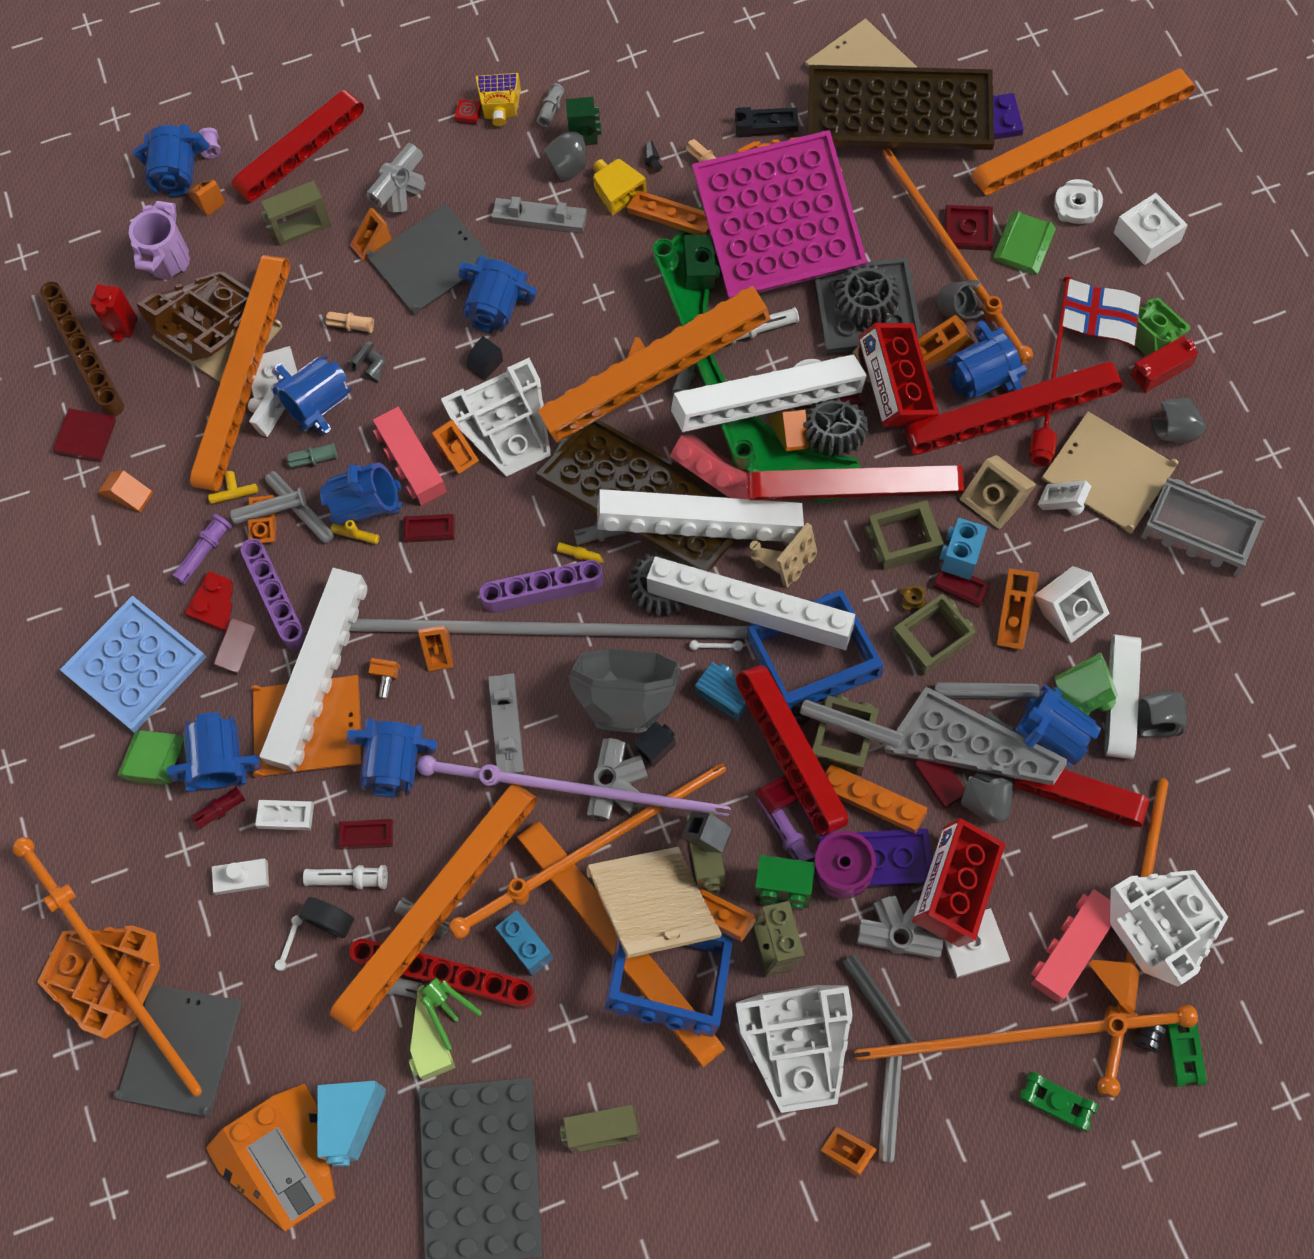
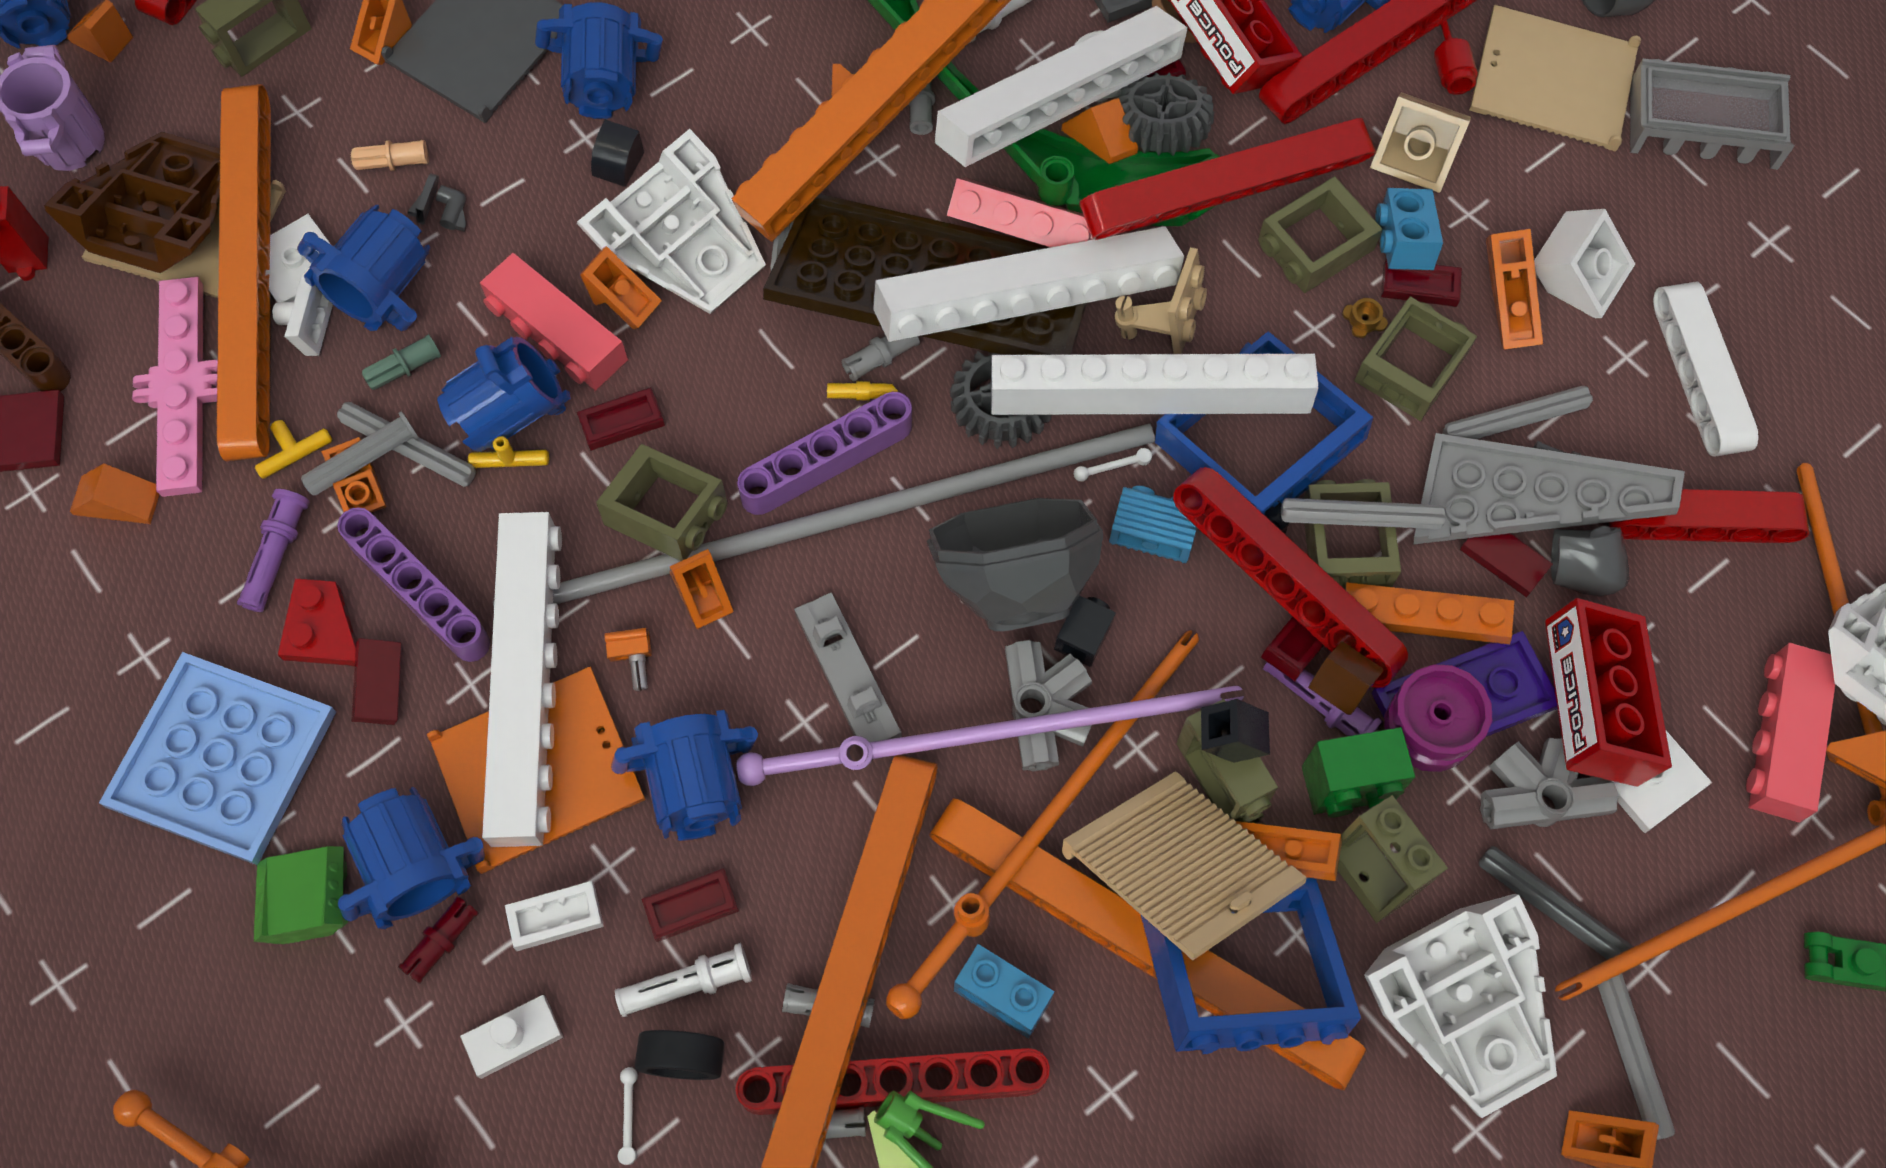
camera: 25 degrees left, 0 degrees up
blue container [1015,684,1101,767] -> none
white tile [1038,480,1092,516] -> none
bright green slope [1055,653,1118,715] -> none
dark grey piece [1137,690,1187,737] -> none
none -> bright pink hinge [132,277,218,497]
none -> olive window [596,444,728,561]
none -> reddish brown panel [1308,641,1383,715]

